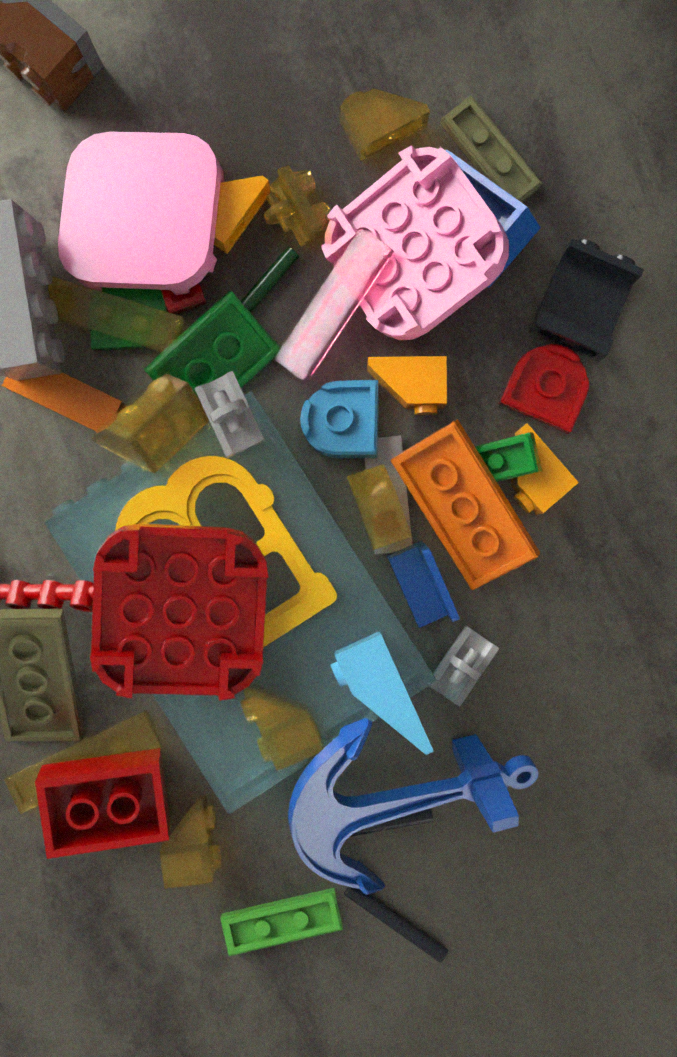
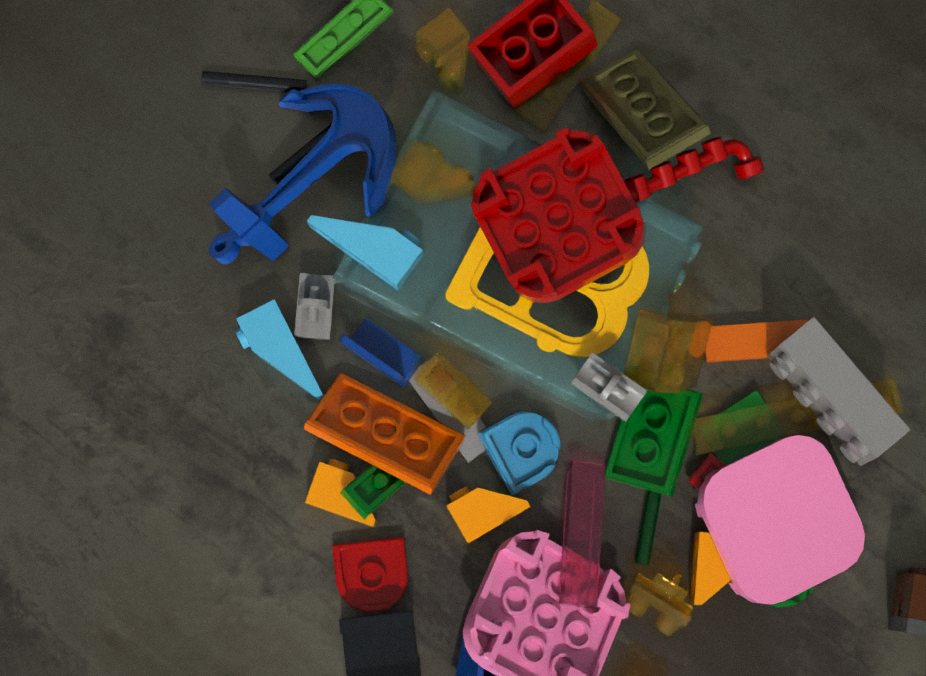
camera: 145 degrees right, 5 degrees down
none -> medium azure slope [235,299,324,400]

